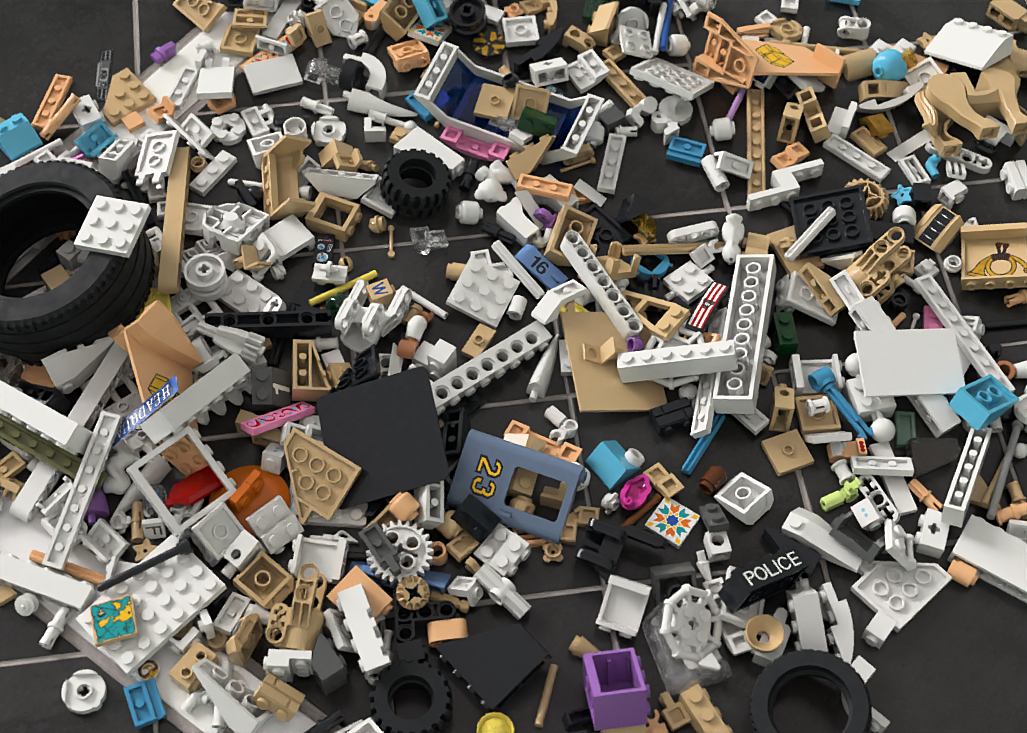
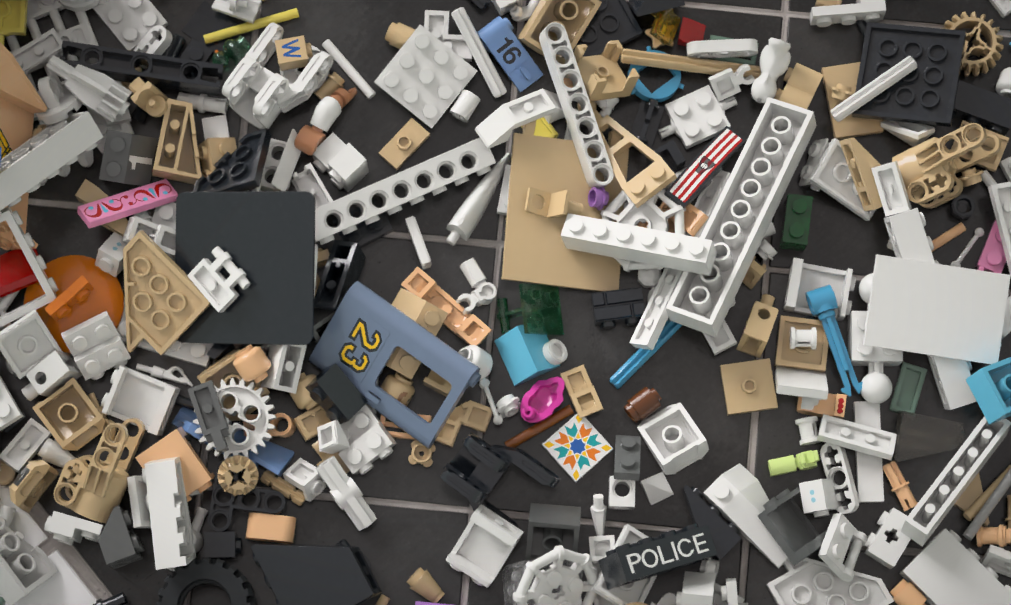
camera: 15 degrees right, 20 degrees up
tan brick [251,673,306,723] -> none
none -> tan hips [128,77,168,117]
none -> white plate [187,246,251,313]
none -> white slope [317,420,350,454]
none -> white tile [405,216,432,270]
none -> white hinge [479,378,503,425]
none -> clear green plate [496,283,564,336]
none -> white slope [640,472,674,506]
none -> red slope [677,17,706,46]

